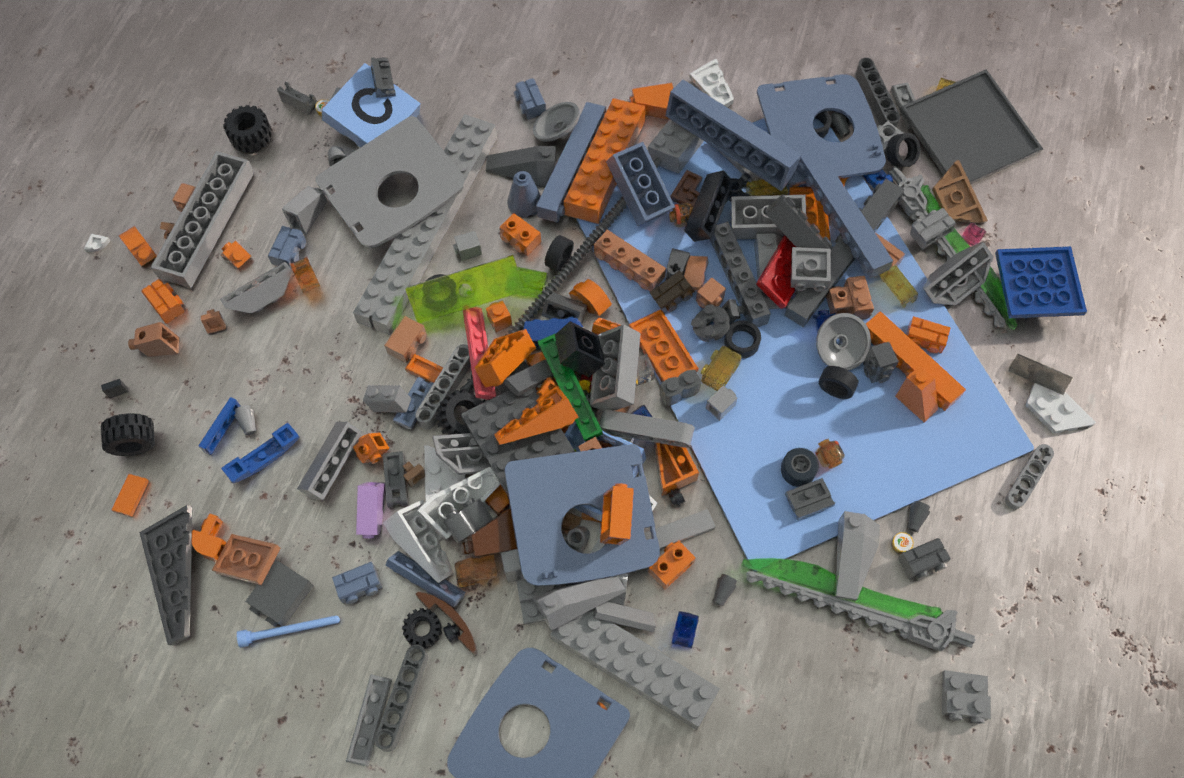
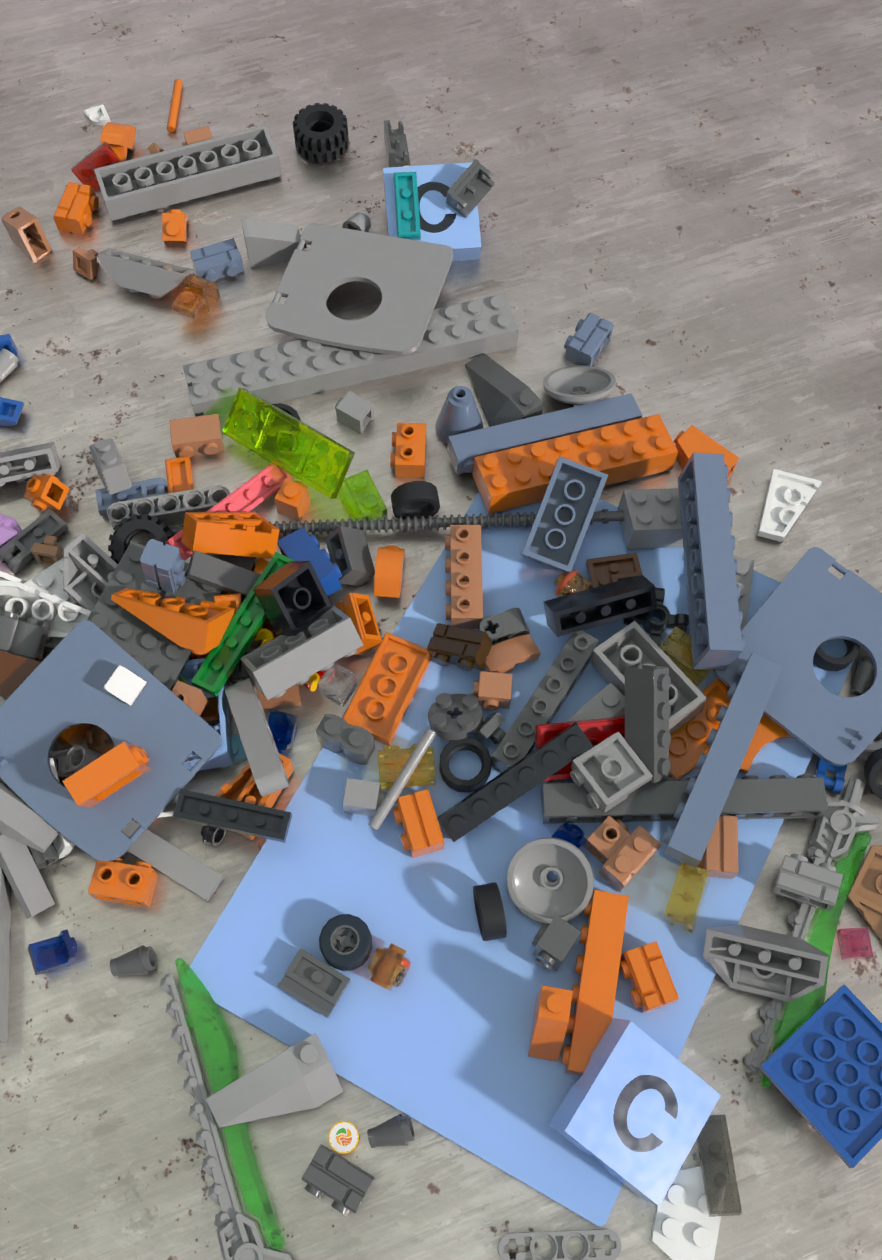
camera: 50 degrees right, 0 degrees up
none -> clear red wing [71,141,122,188]
none -> white slope [104,665,147,706]
none -> sand blue brick [140,539,187,594]
none -> orange bar [166,79,183,133]
none -> black plate [172,789,292,843]
none -> light grey bar [368,728,436,831]
none -> orange brick [392,790,445,858]
none -> teal tile [393,172,421,240]
none -> black plate [437,722,593,842]
none -> light blue tile [549,1018,721,1206]

